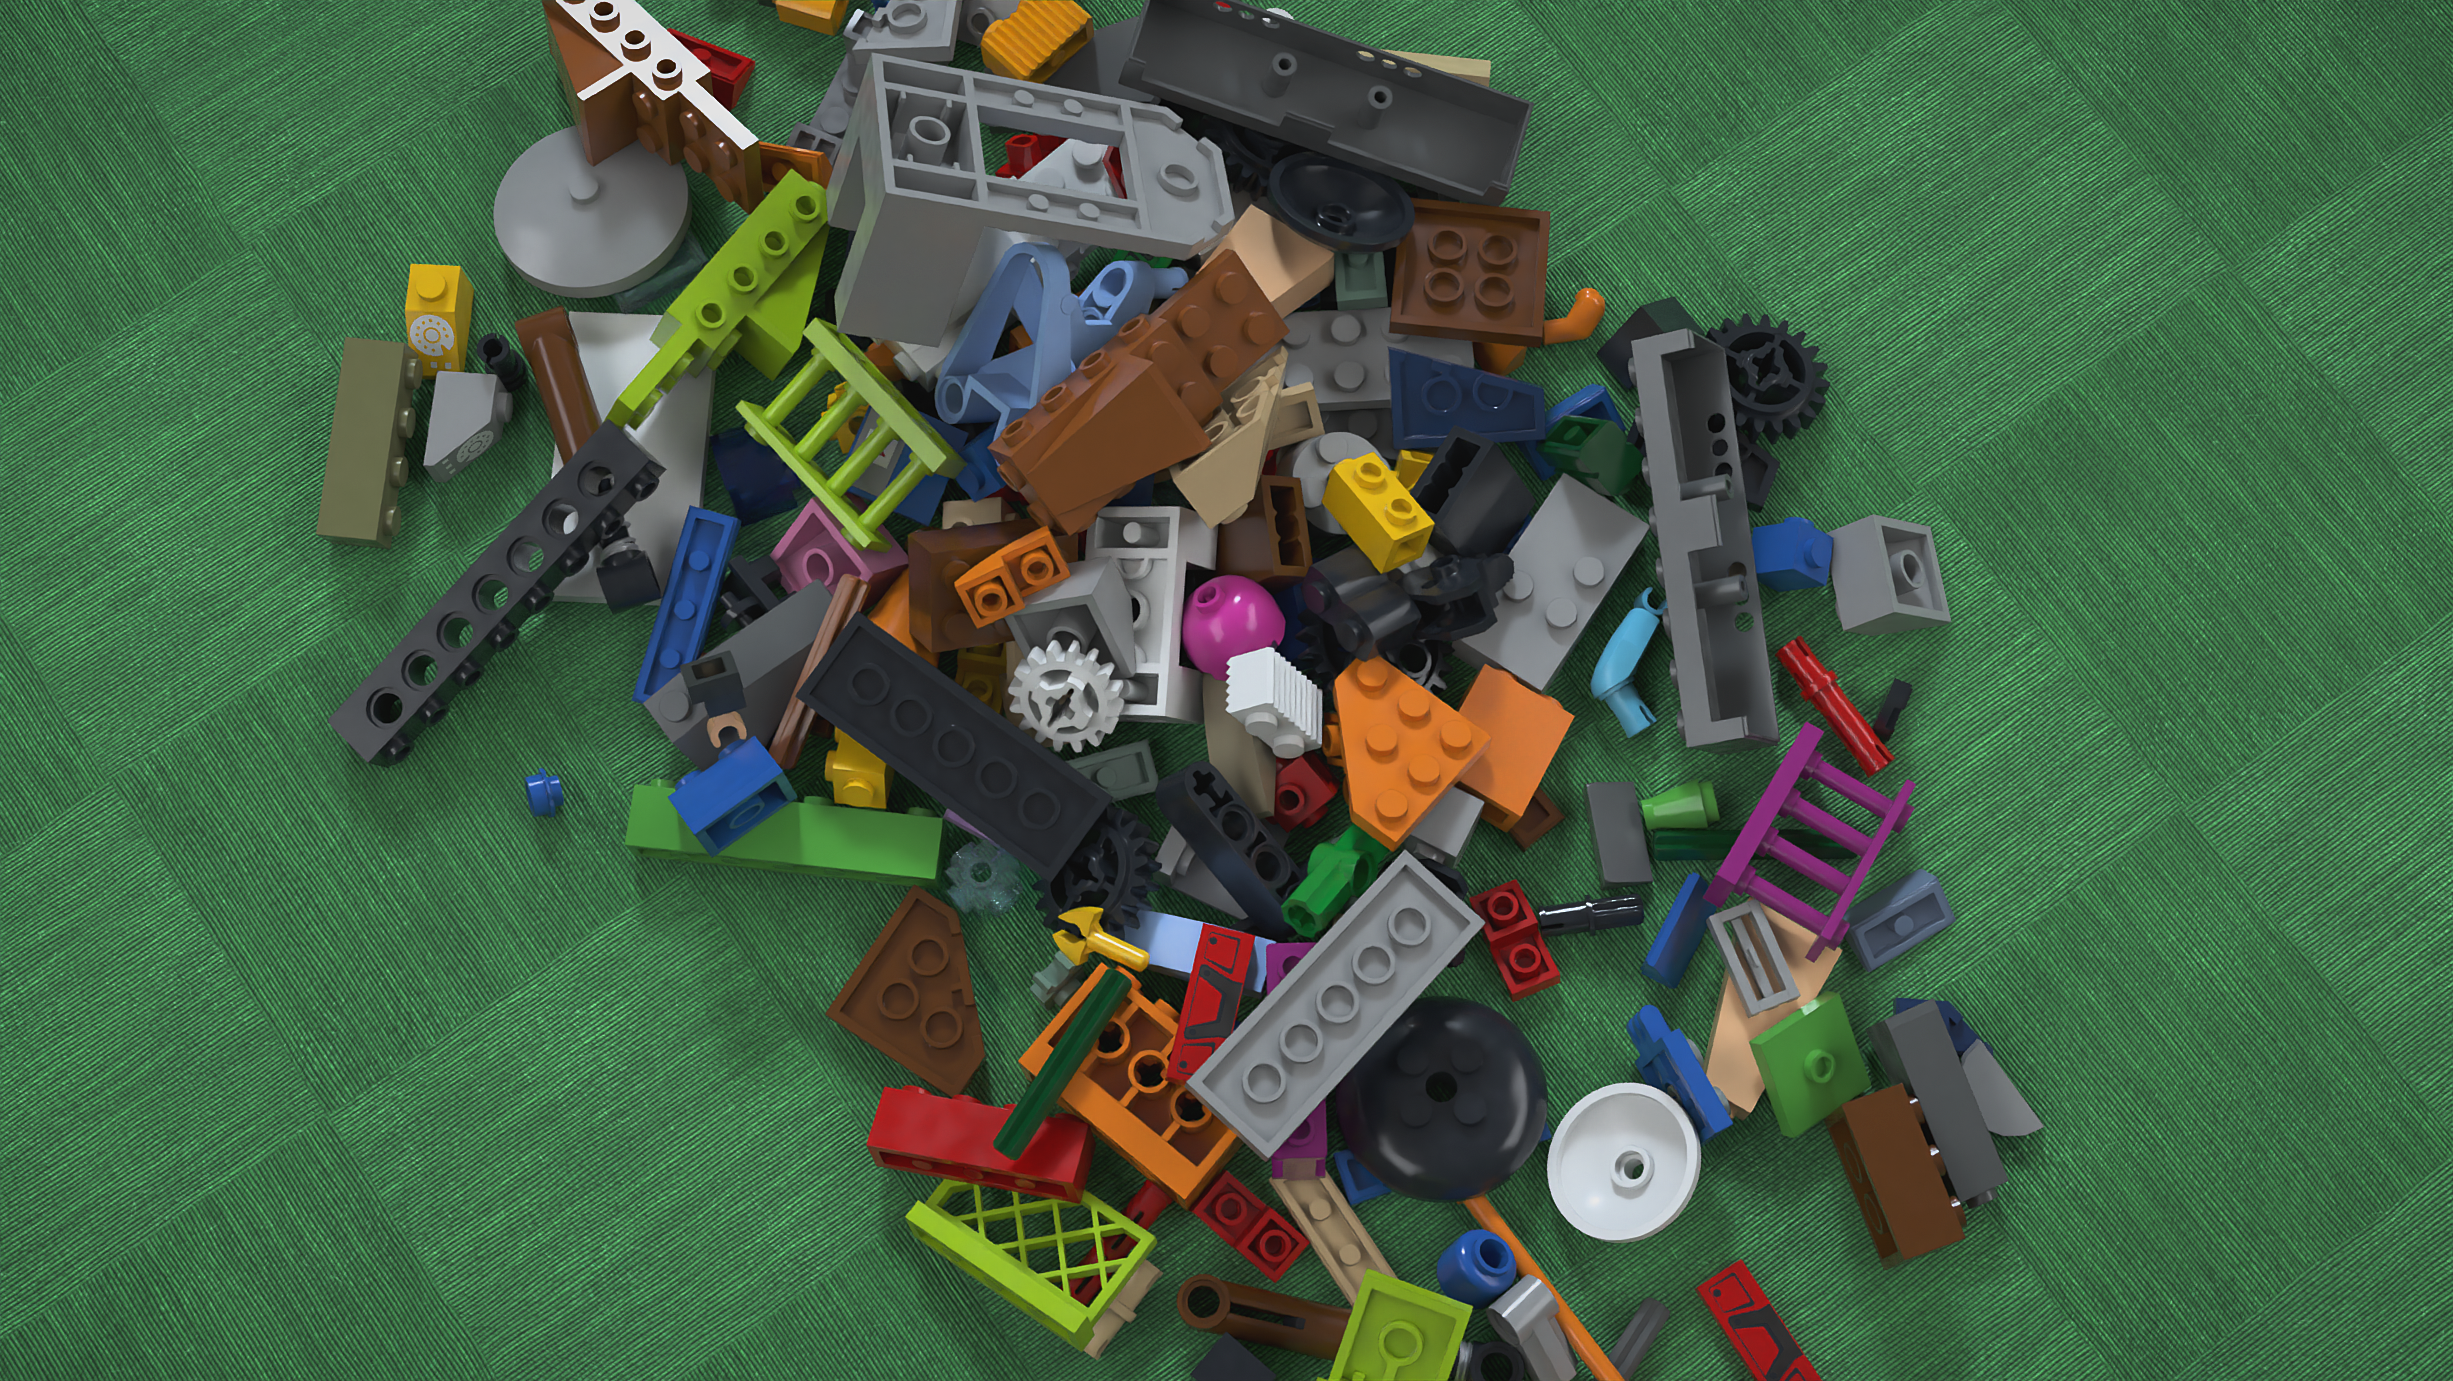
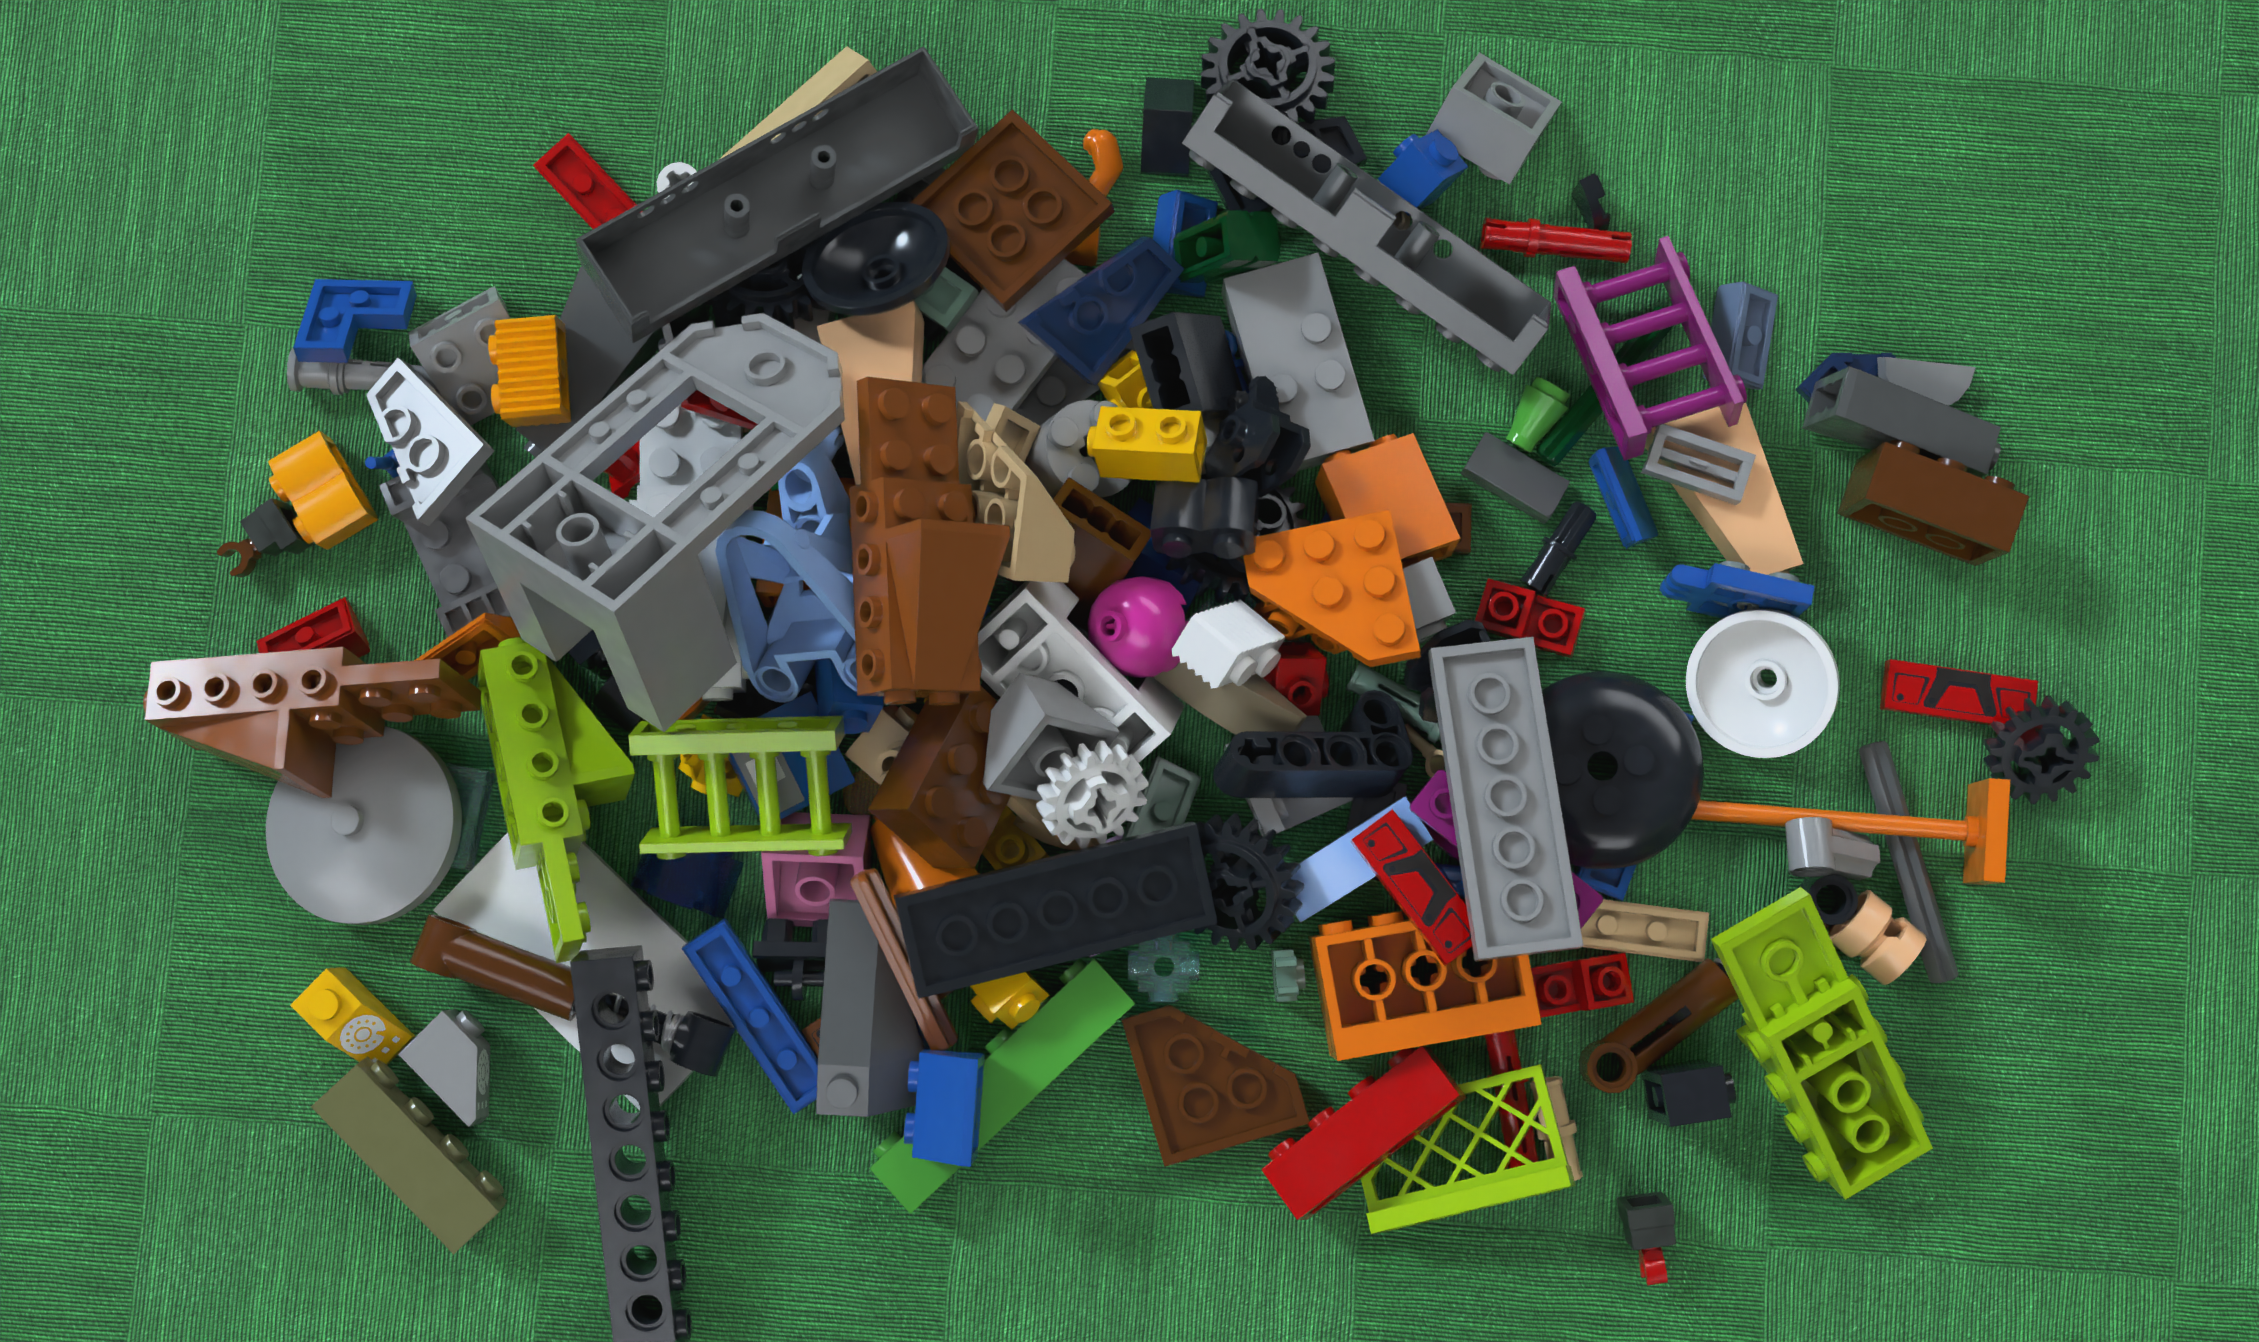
camera: 50 degrees left, 10 degrees up
black pin [476,333,528,392] -> none
blue plate [524,768,564,817] -> none
pearl dark grey piece [679,650,747,748] -> none
orange slope [954,525,1071,629] -> none
dark green axle [993,968,1132,1161] -> none
yellow bar [1052,907,1150,972] -> none
green piece [1281,823,1390,938] -> none
blue head [1436,1229,1517,1310] -> none
medium azure arm [1590,587,1668,738] -> none
bright green plate [1749,991,1872,1138] -> none

